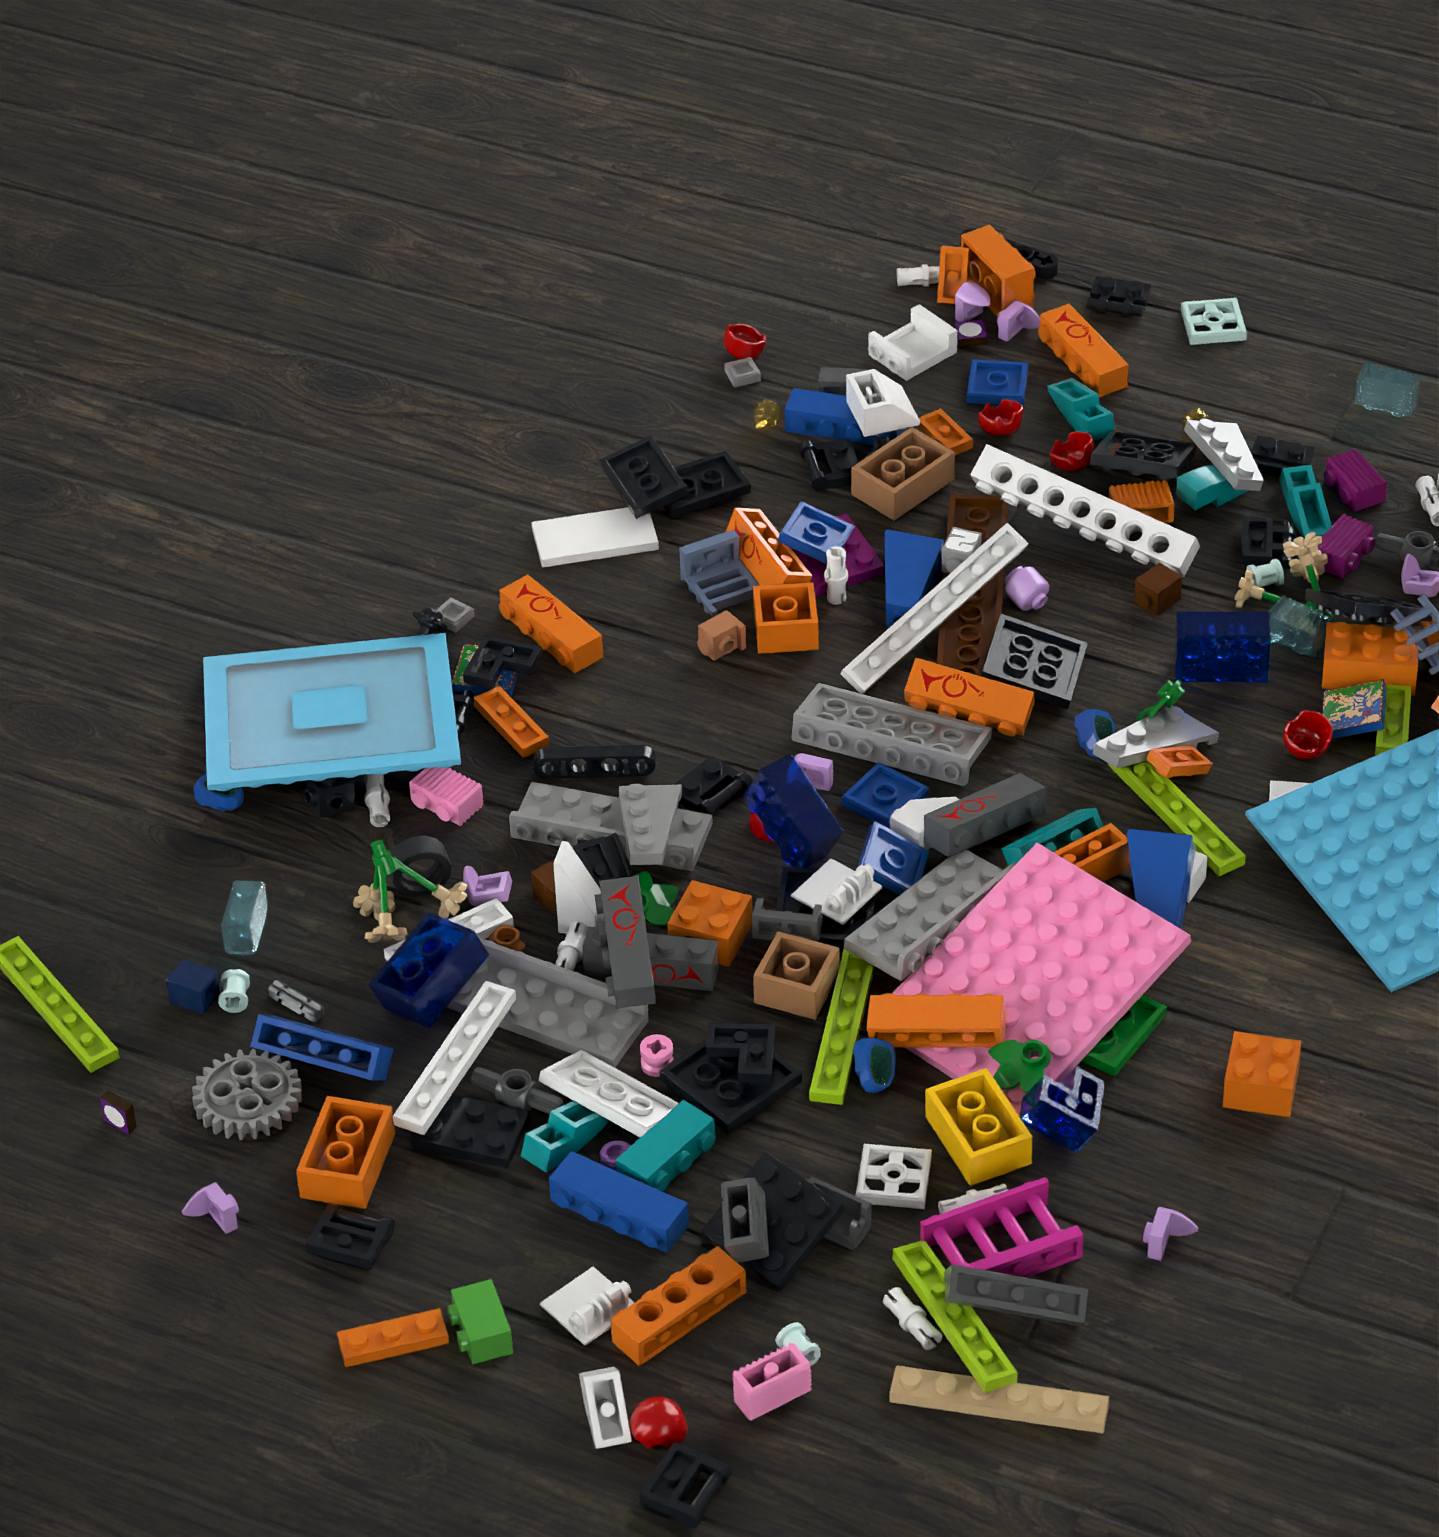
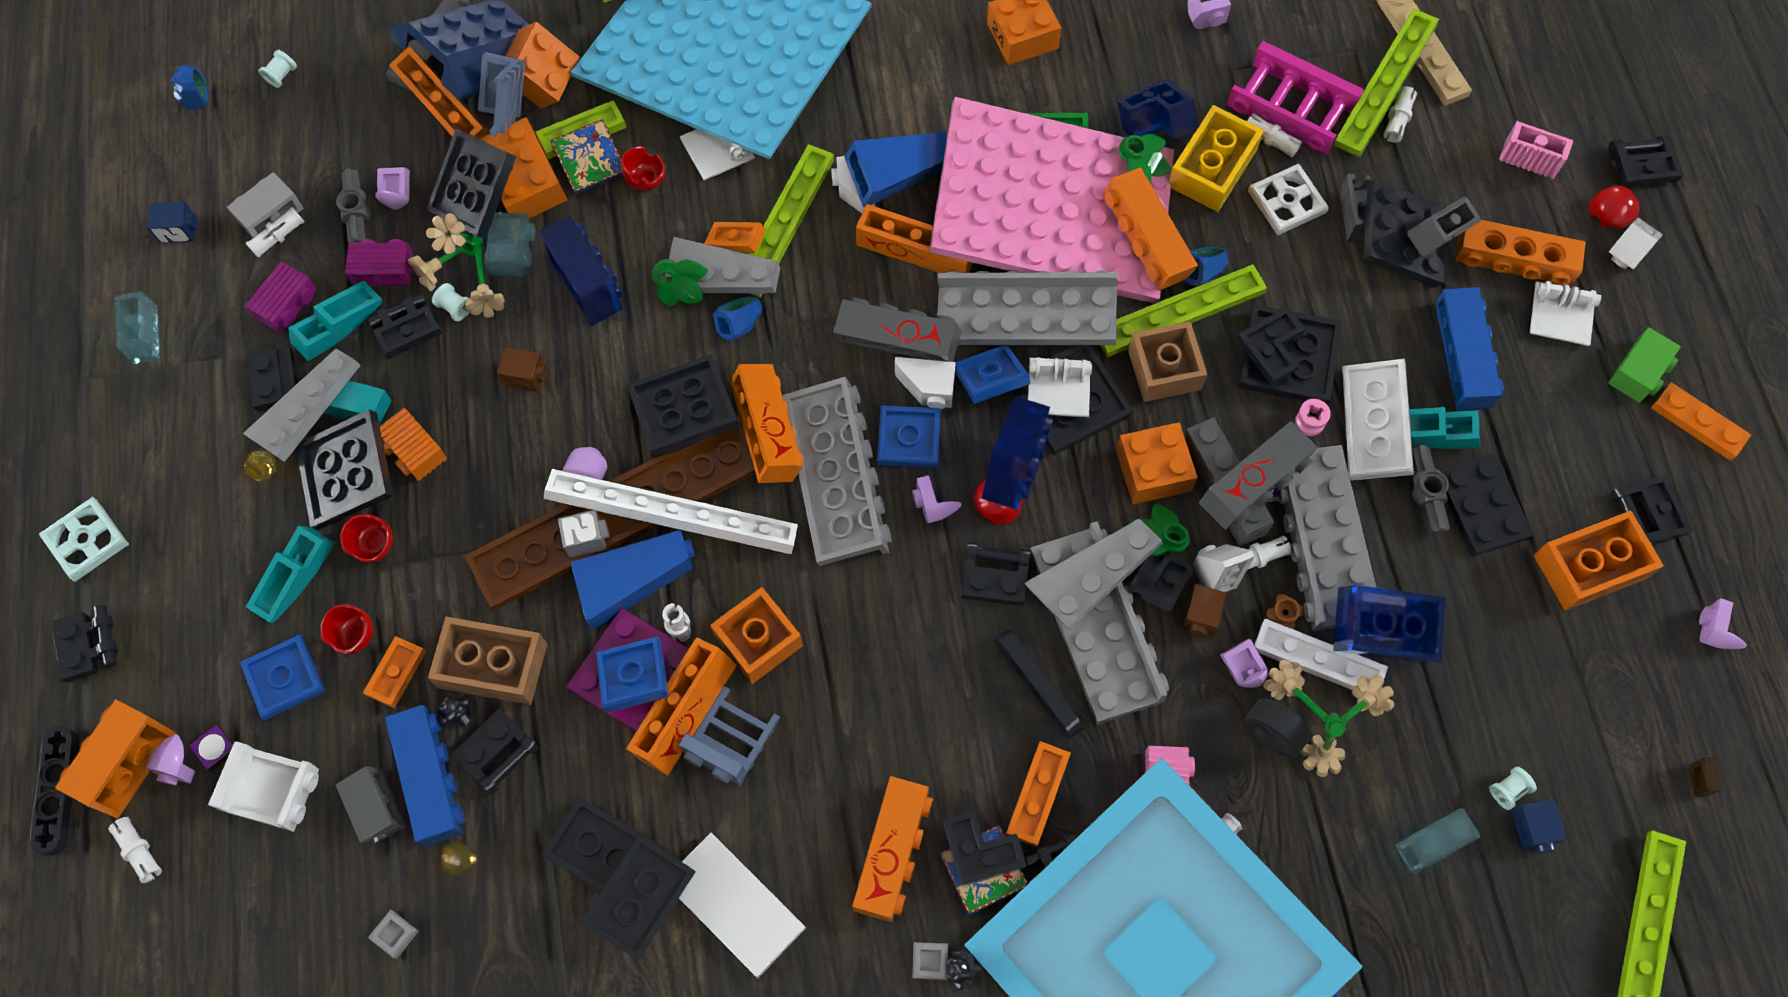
camera: 125 degrees left, 25 degrees up
light grey gear [192,1049,302,1140] -> none
blue brick [250,1014,394,1081] -> none
dark grey axle [268,980,325,1023] -> none
white plate [393,981,516,1135] -> none
medium lavender tile [600,1141,631,1171] -> none
teal brick [616,1100,715,1192] -> none
nougat brick [697,610,746,661] -> none
red hair [723,324,766,360] -> none
dark grey hinge [752,898,823,942] -> none
light aqua bush [776,1322,821,1366] -> none
white slope [846,369,920,437] -> none
orange plate [937,246,970,304] -> none
dark grey hinge [944,1264,1088,1326] -> none
white brick [970,444,1200,577] -> none
lavender plate [997,300,1040,342] -> none
teal brick [1001,808,1103,866] -> none
orange brick [1038,304,1129,397] -> none

